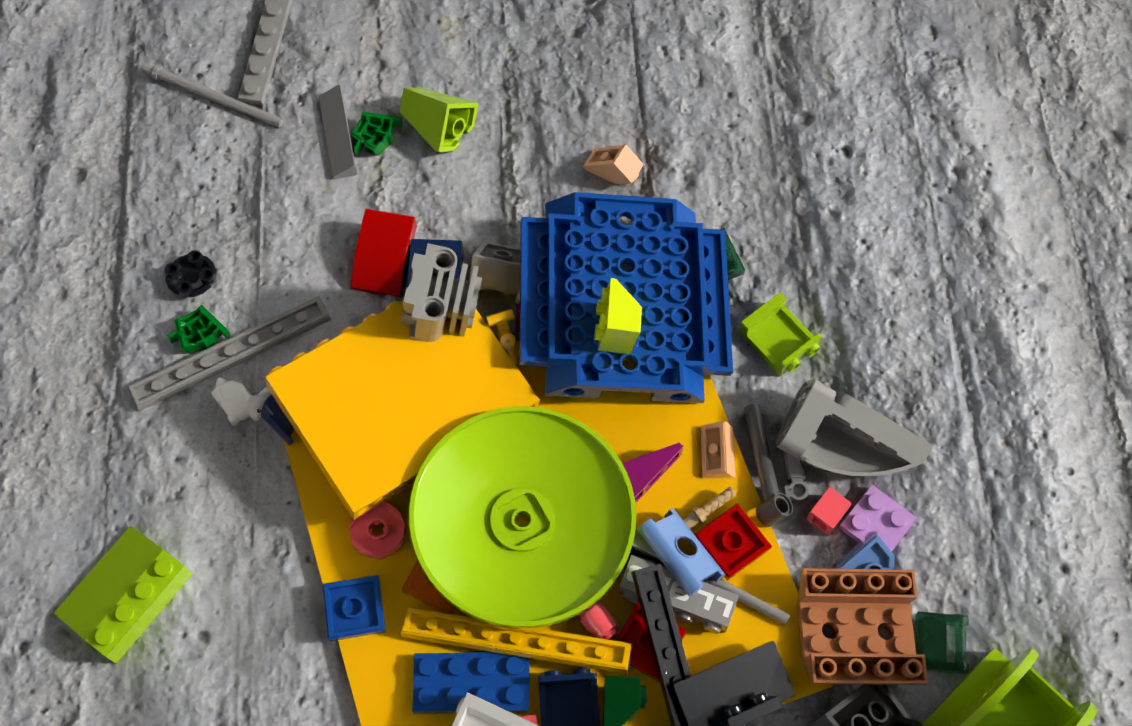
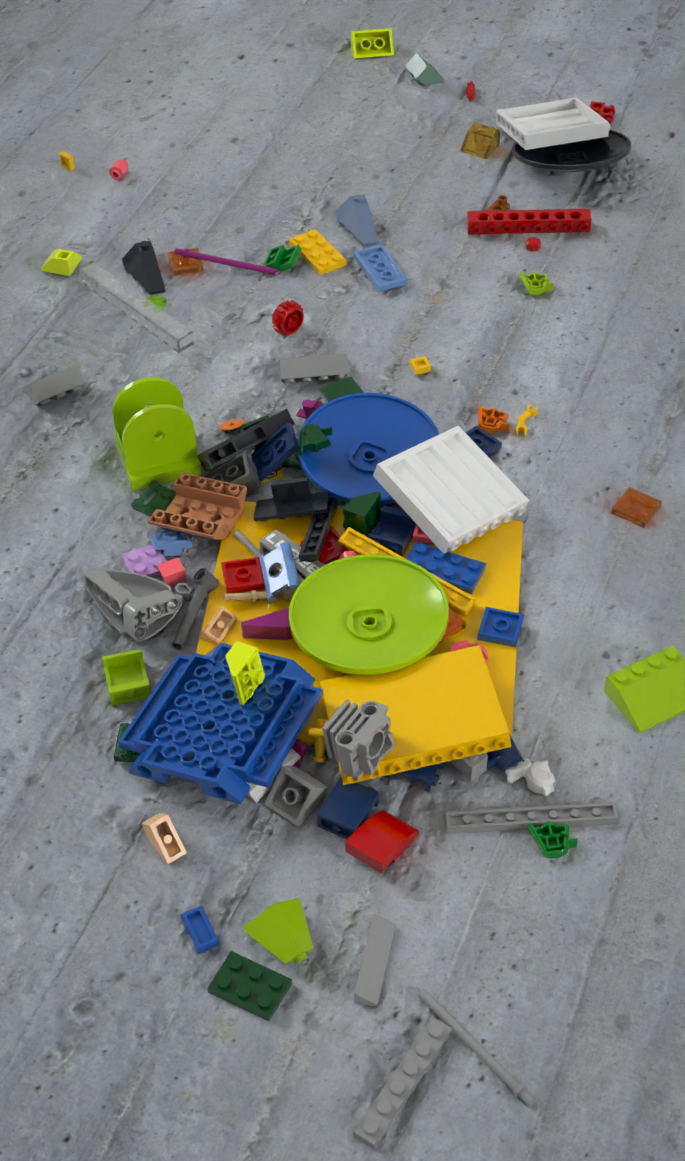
camera: 155 degrees left, 20 degrees down
black dish [164,250,216,297] -> none
green piece [350,112,403,157] -> none
none -> blue tile [181,905,220,954]
none -> dark green plate [207,951,292,1022]

